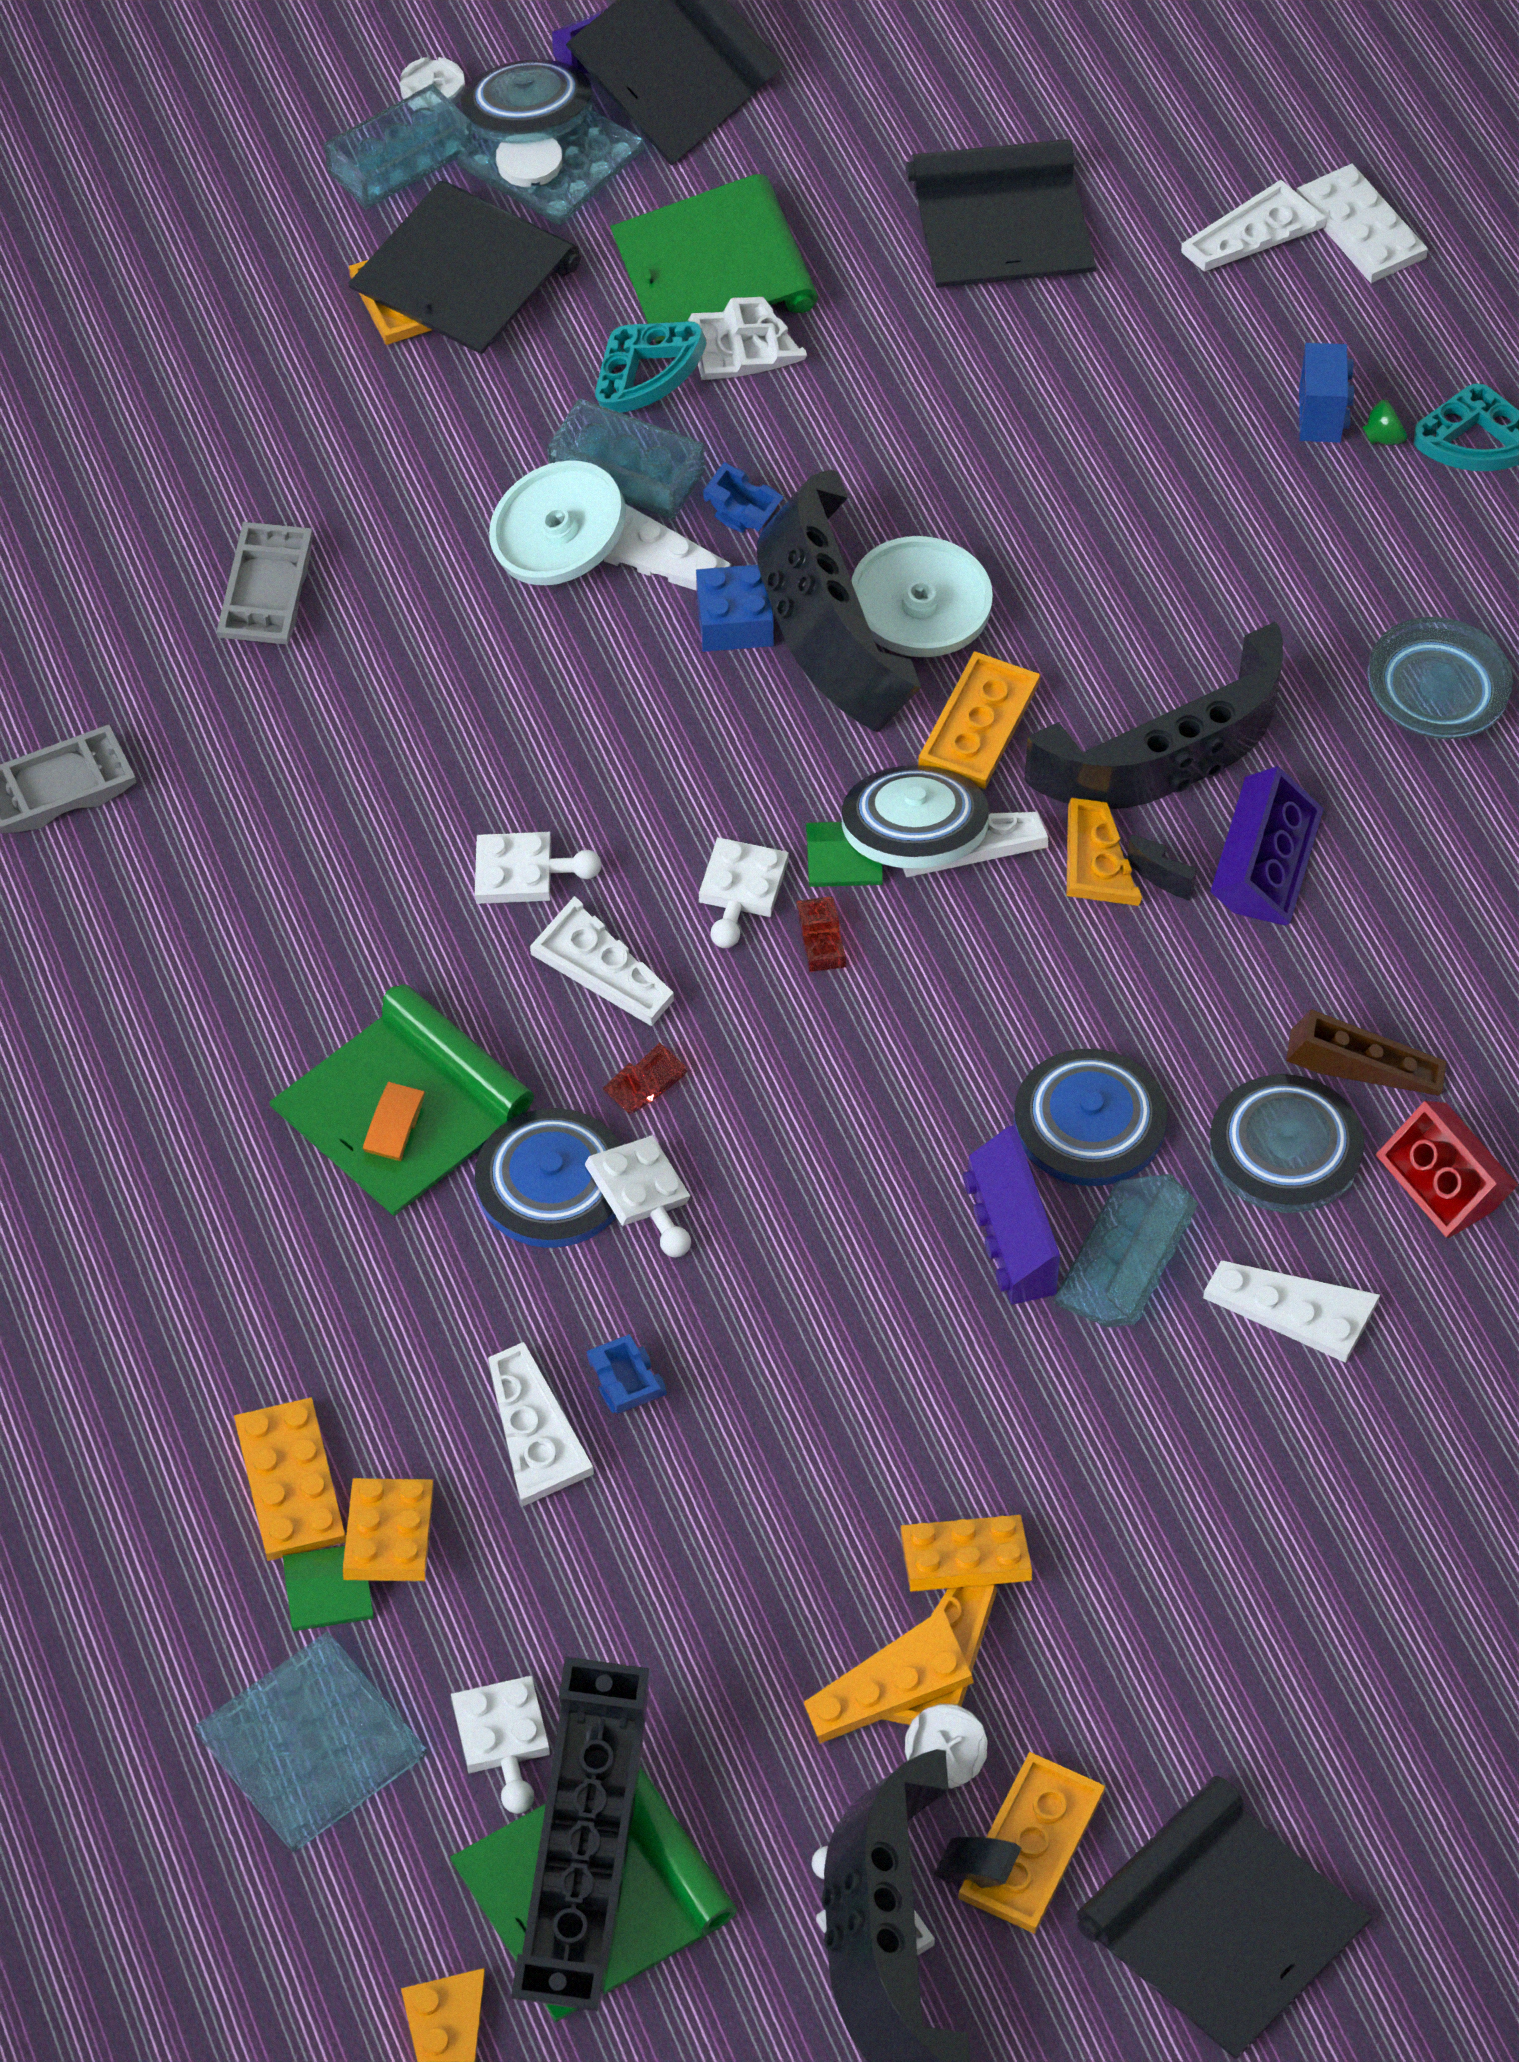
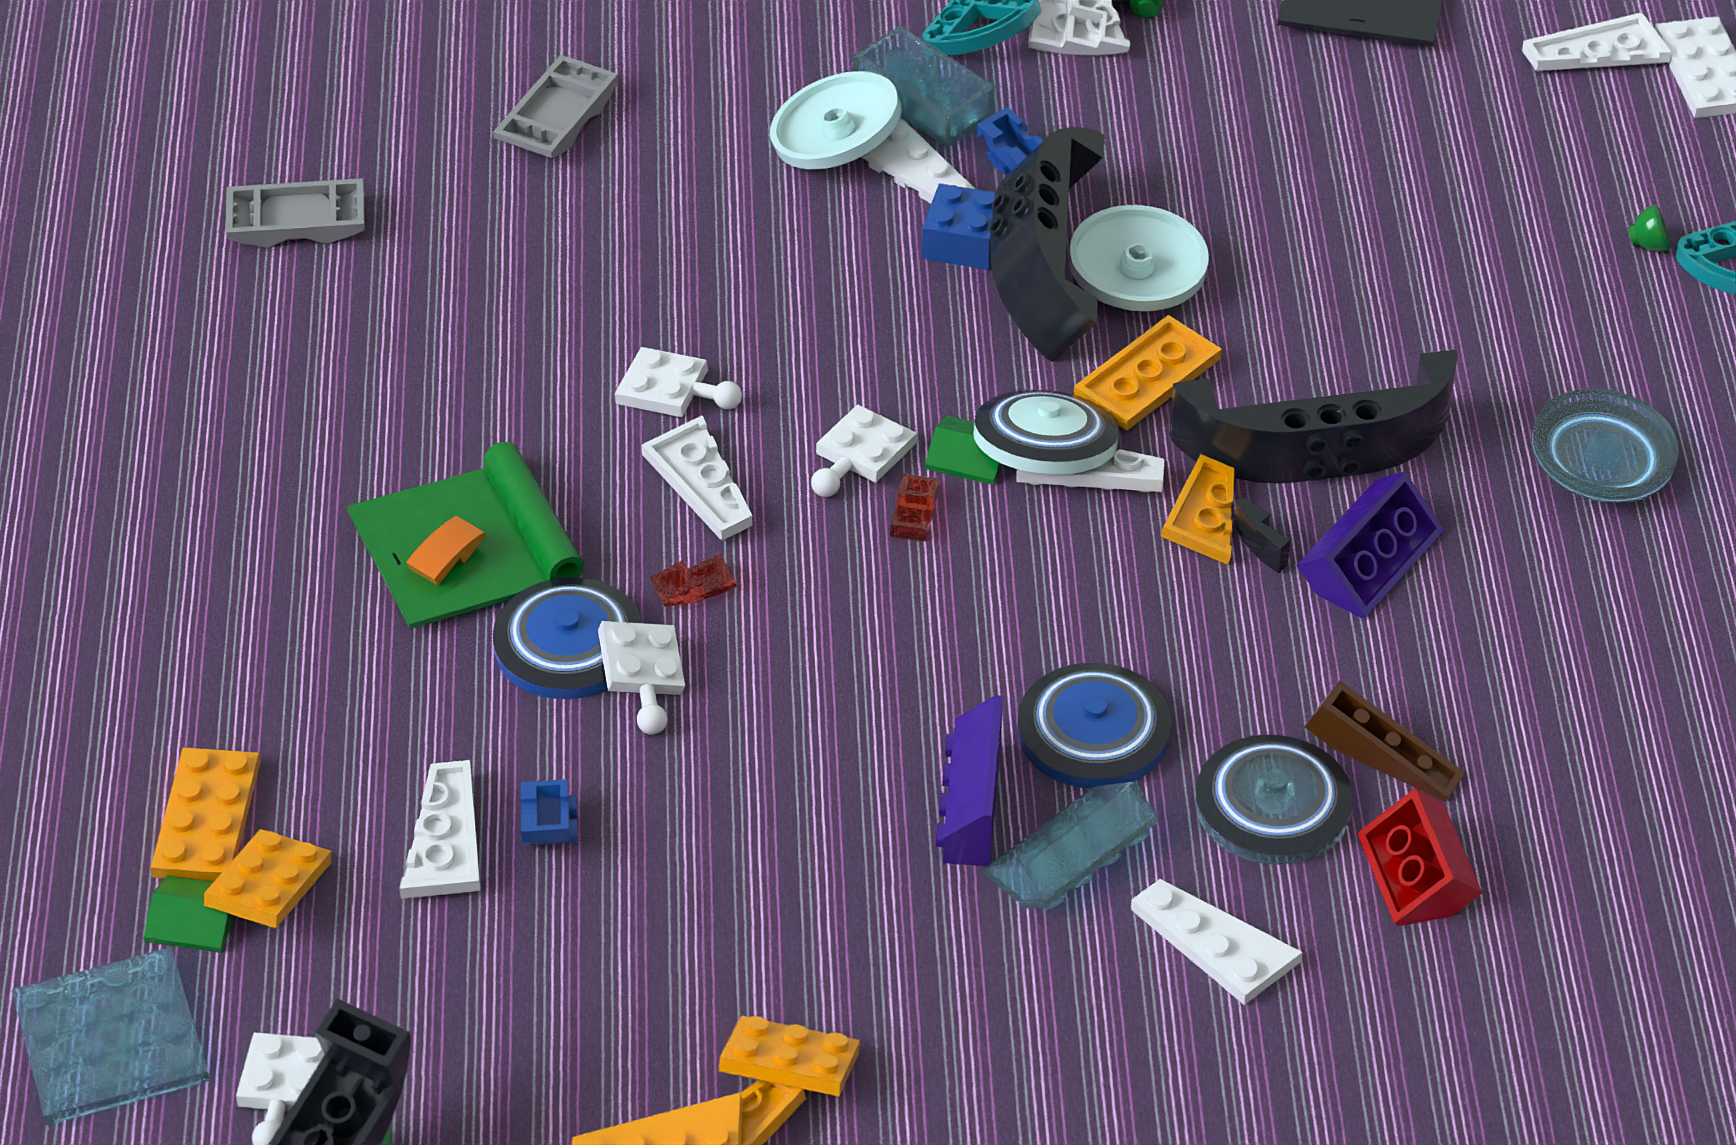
camera: 20 degrees right, 10 degrees down
blue brick [1299,343,1354,443] -> none

